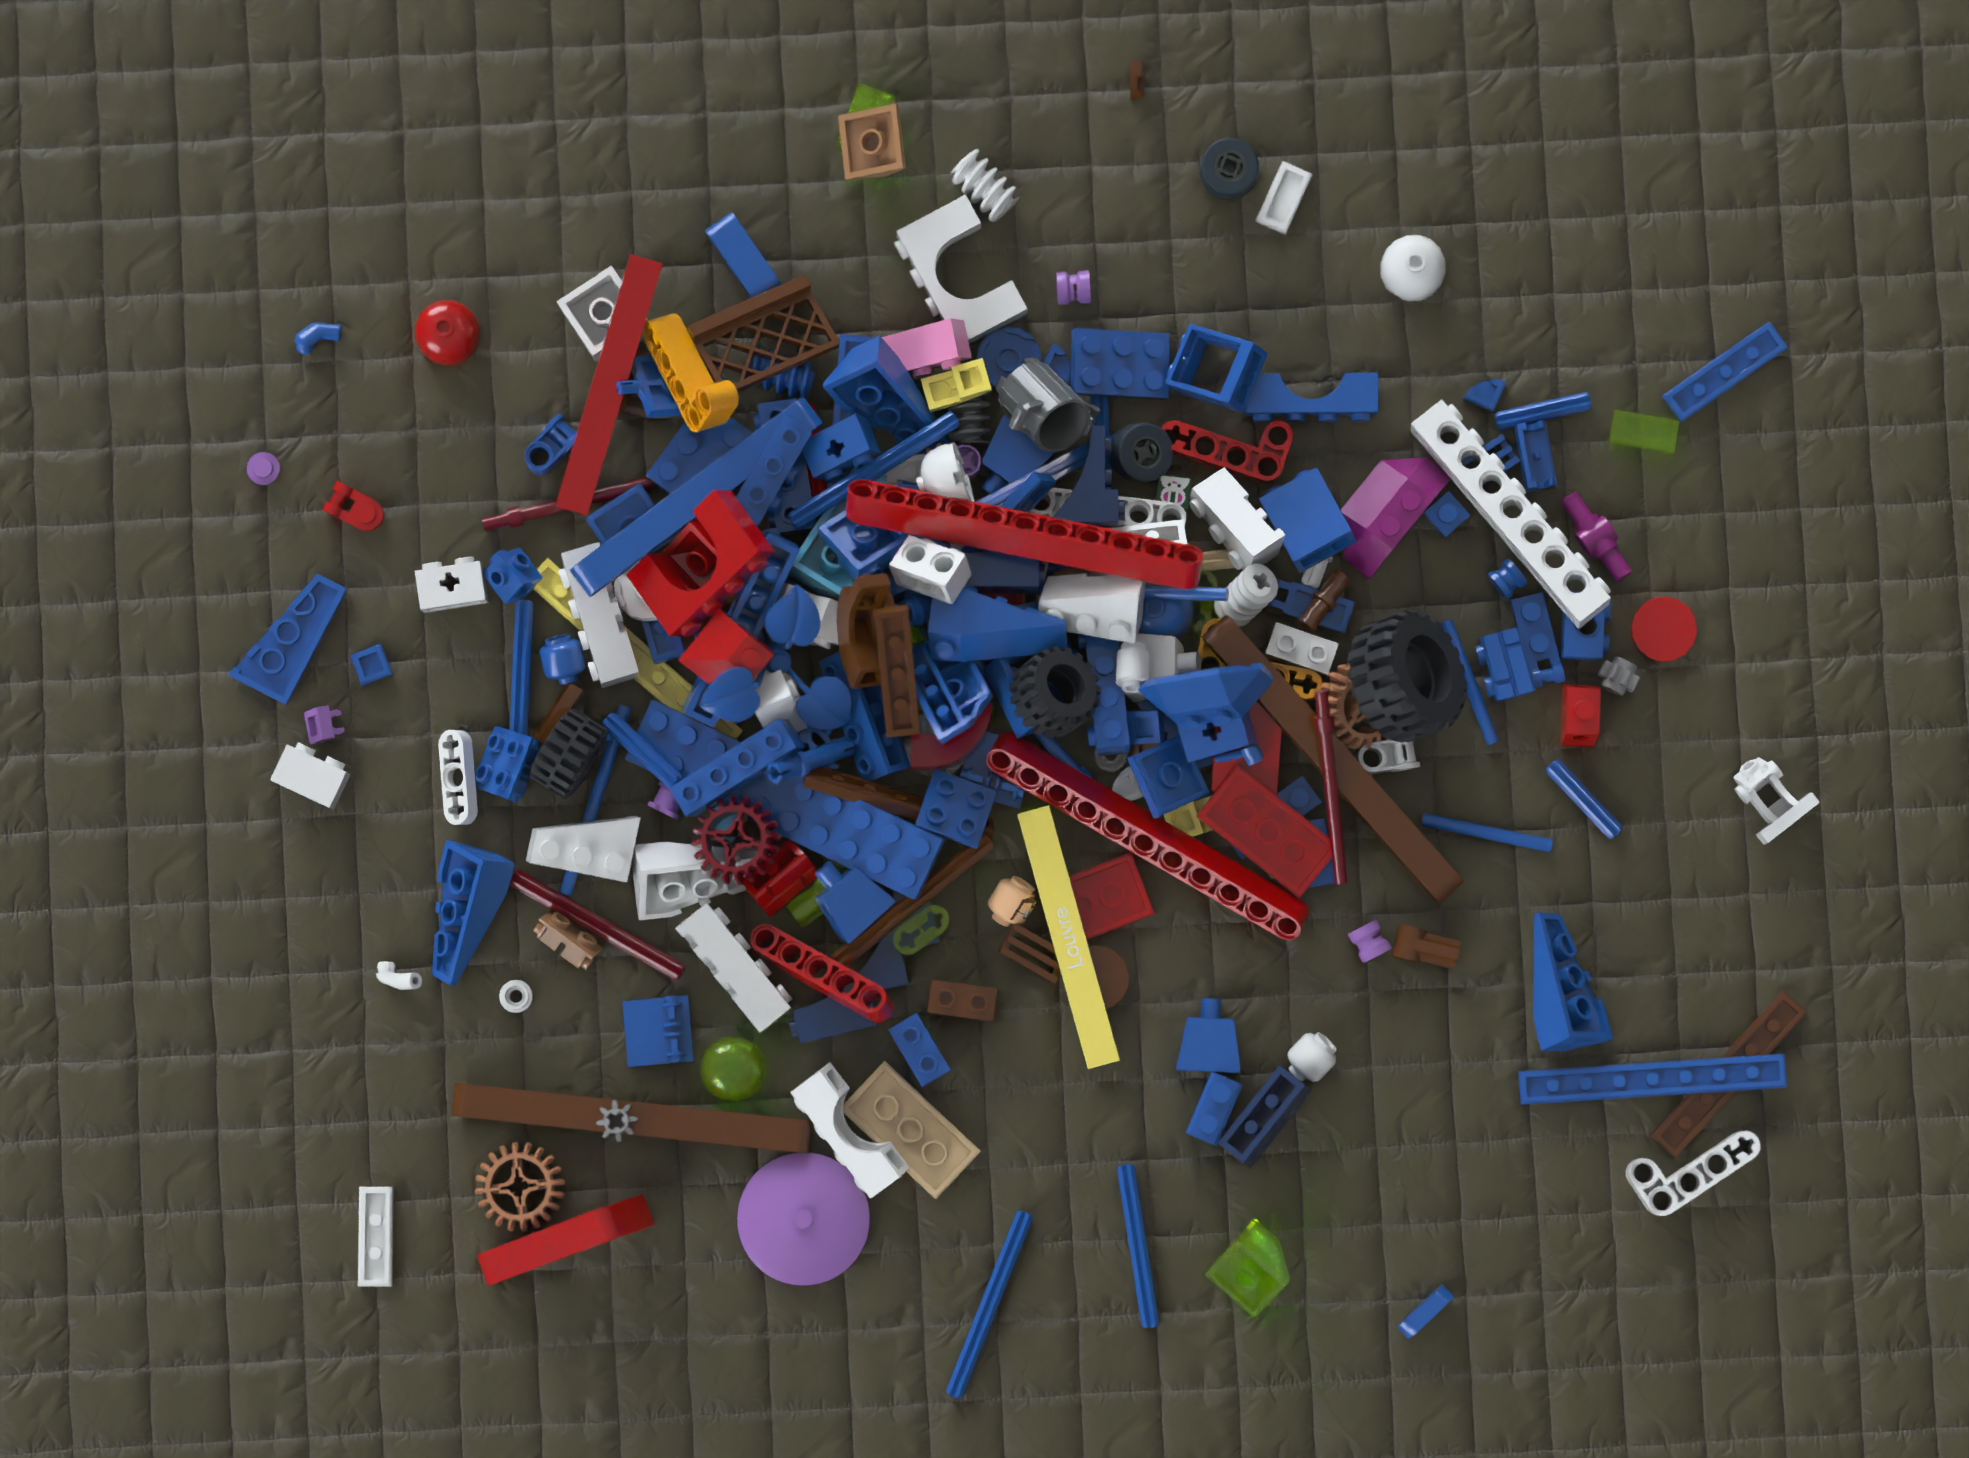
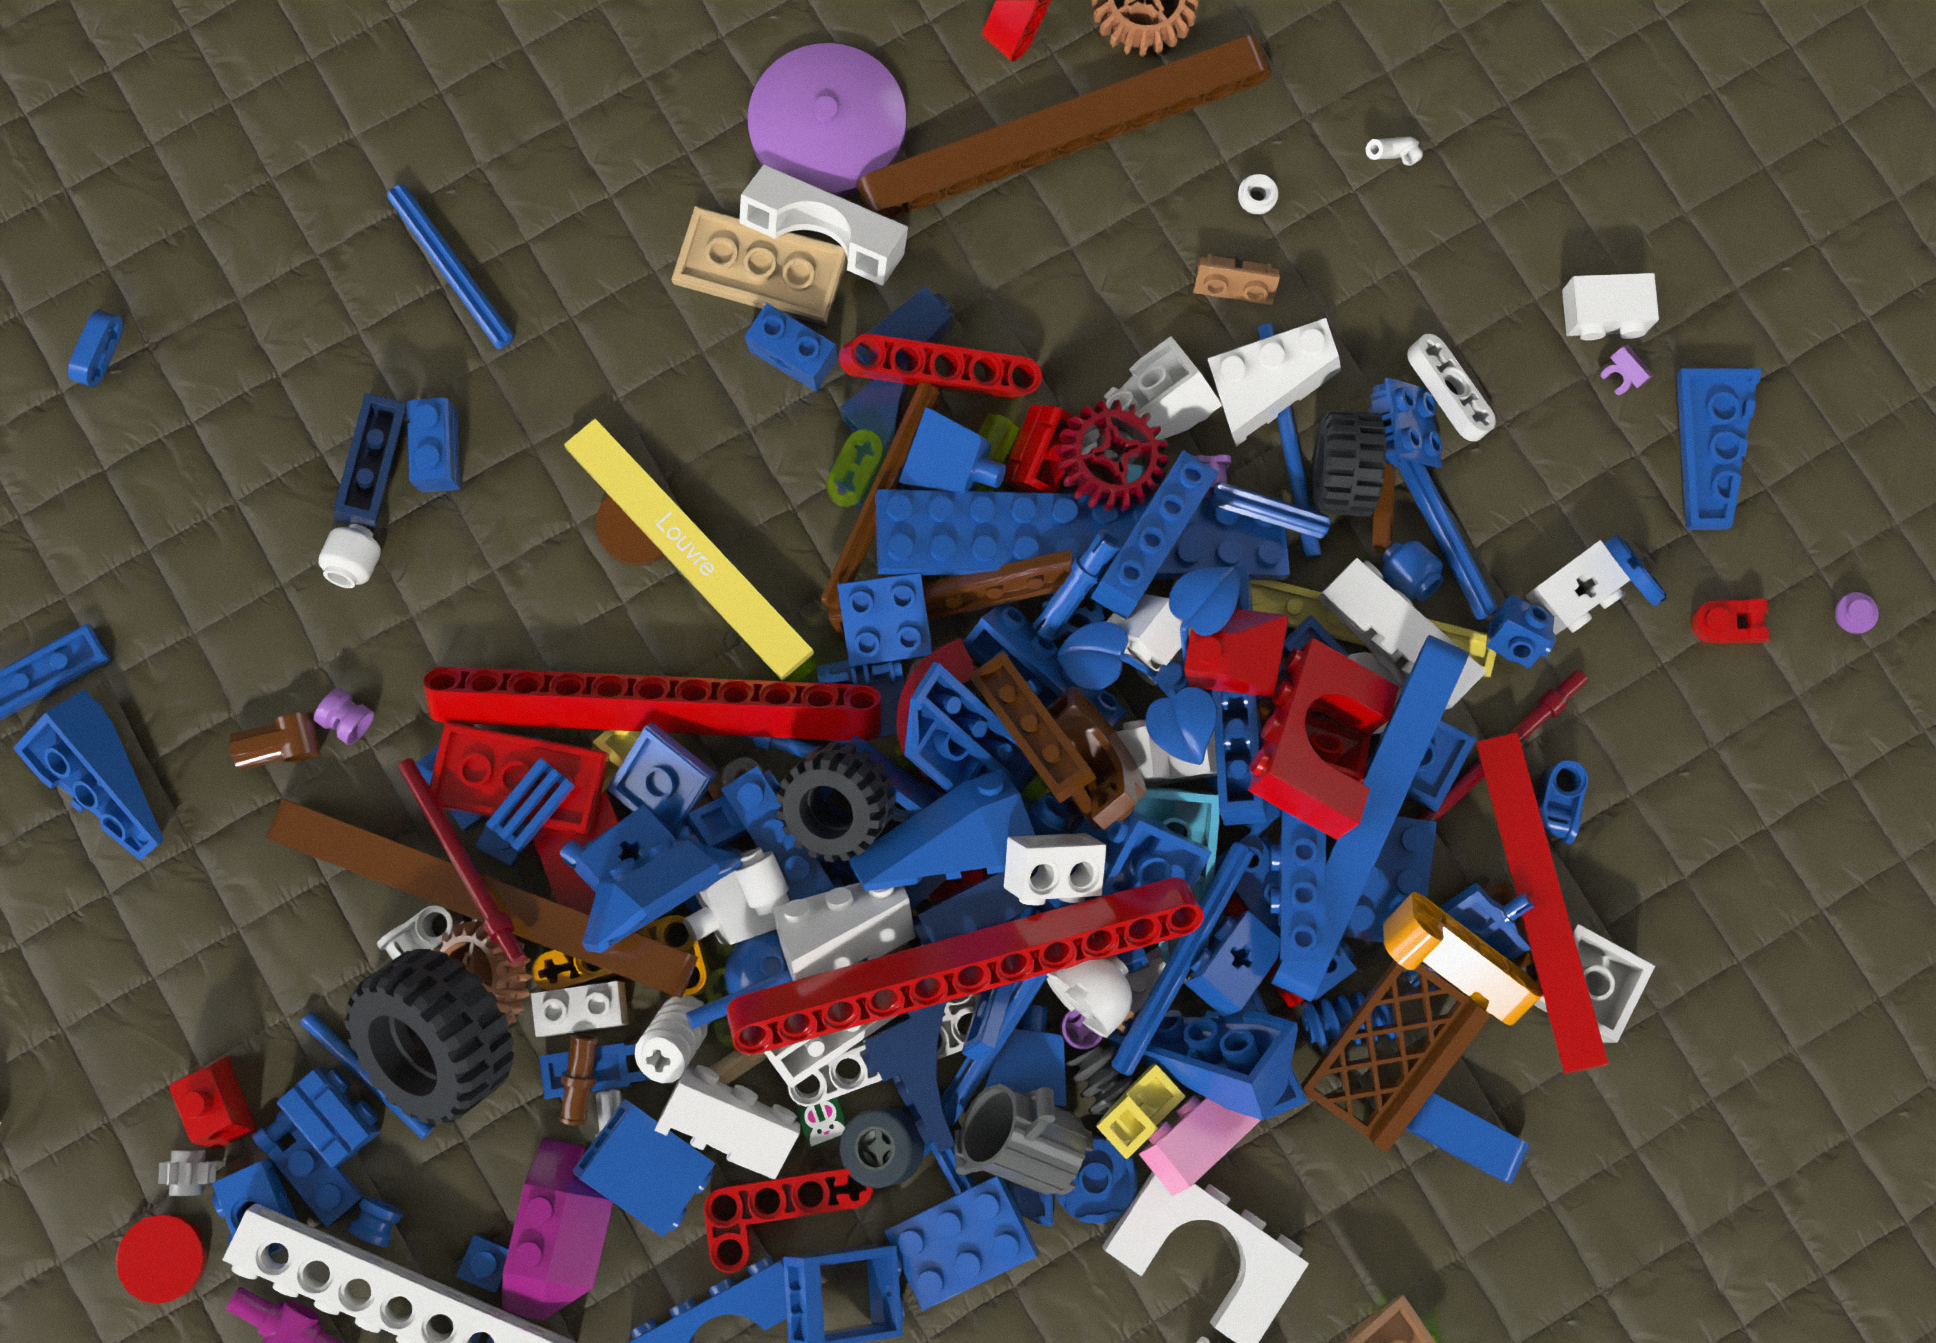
camera: 145 degrees right, 5 degrees down
blue arm [294,322,341,355] -> none
blue tile [350,643,393,686] -> none
red cylinder [415,300,480,366] -> none
blue wedge [432,840,515,986] -> none
dark red axle [510,870,685,980] -> none
light grey gear [596,1100,638,1142] -> none
blue hinge [622,995,694,1067] -> none
white wedge [676,903,792,1034] -> none
clear neon green cylinder [700,1036,766,1102] -> none
reddish brown brick [927,980,998,1022] -> none
blue axle [946,1210,1033,1399] -> none
light nougat head [988,876,1037,927] -> none
reddish brown tile [998,923,1061,984] -> none
medium lavender wheel [1056,270,1091,305] -> none
red tile [1069,852,1155,940] -> none
white tile [1112,766,1144,801] -> none
blue torso [1176,998,1240,1074] -> none
clear neon green slope [1204,1218,1290,1318] -> none
blue bar [1421,813,1553,852] -> none
blue axle [1545,759,1623,839] -> none
none -> blue tile [485,758,576,852]
none -> blue tile [1604,534,1667,607]

